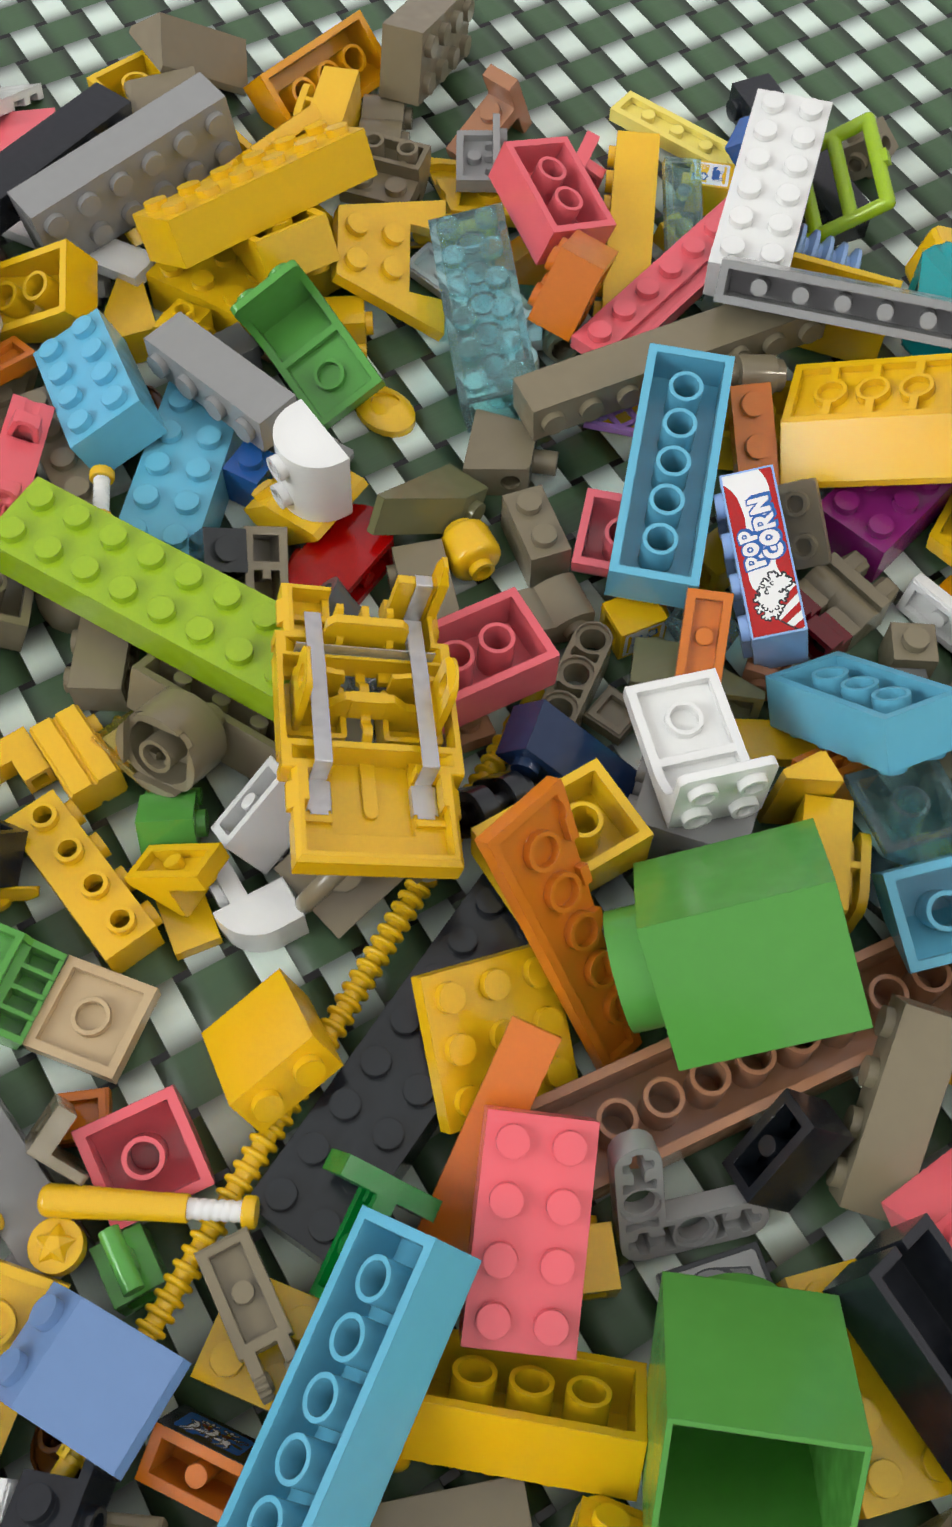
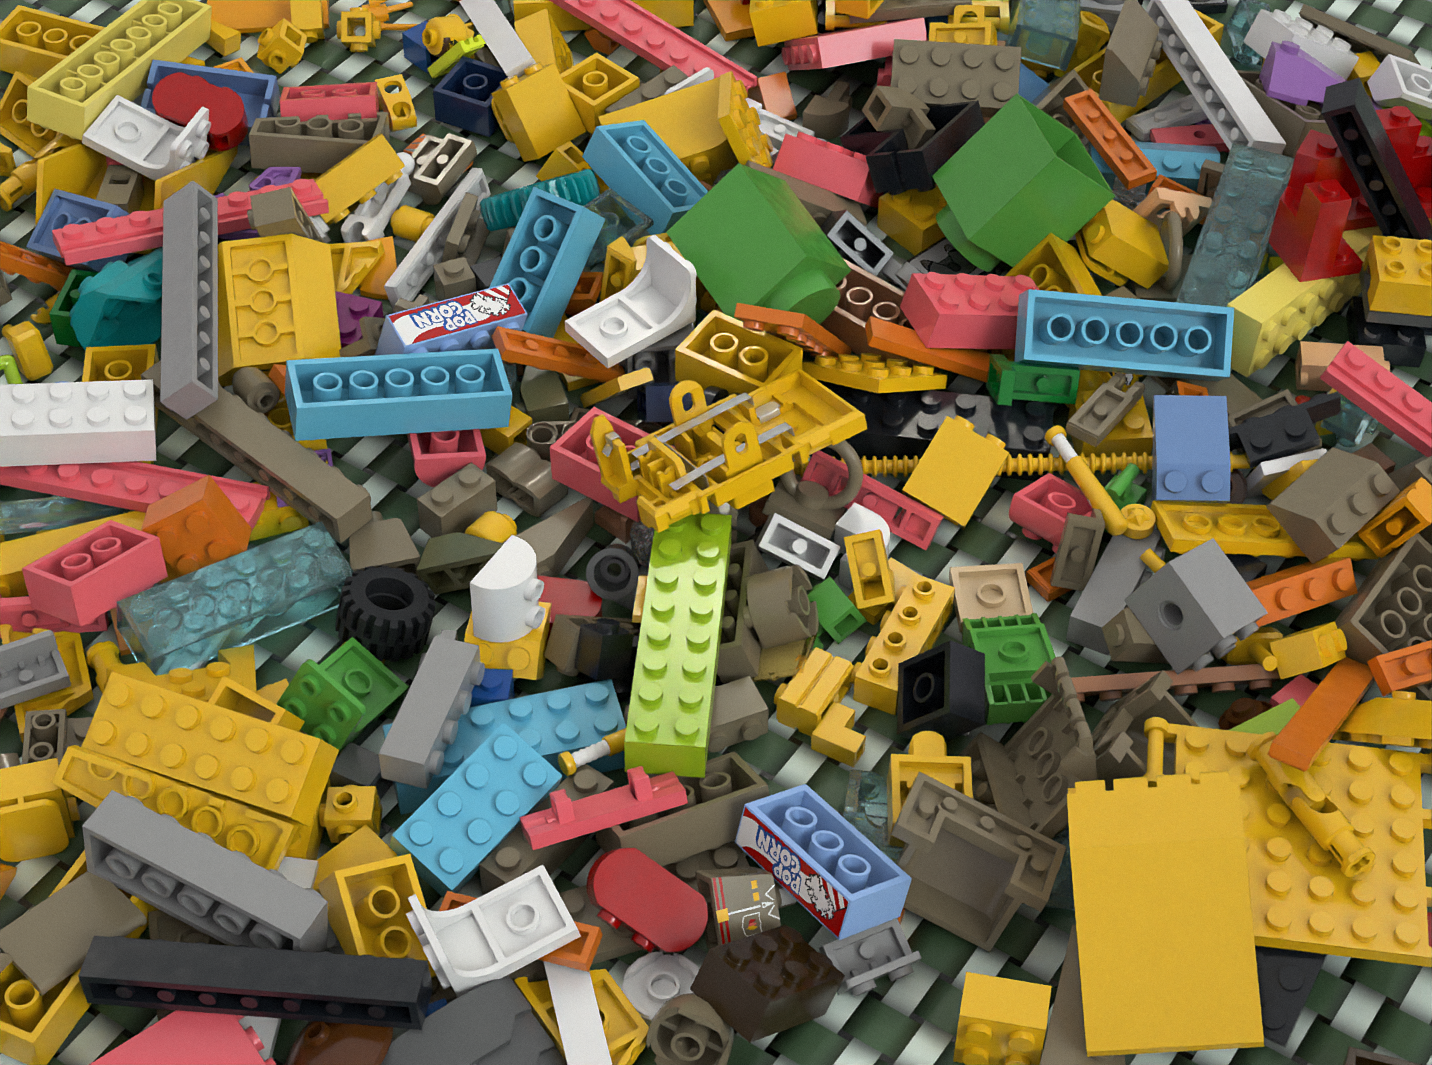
camera: 115 degrees left, 15 degrees down
none -> black tyre [335,565,436,662]
none -> yellow tile [580,367,654,408]
none -> coral hinge [800,450,944,551]

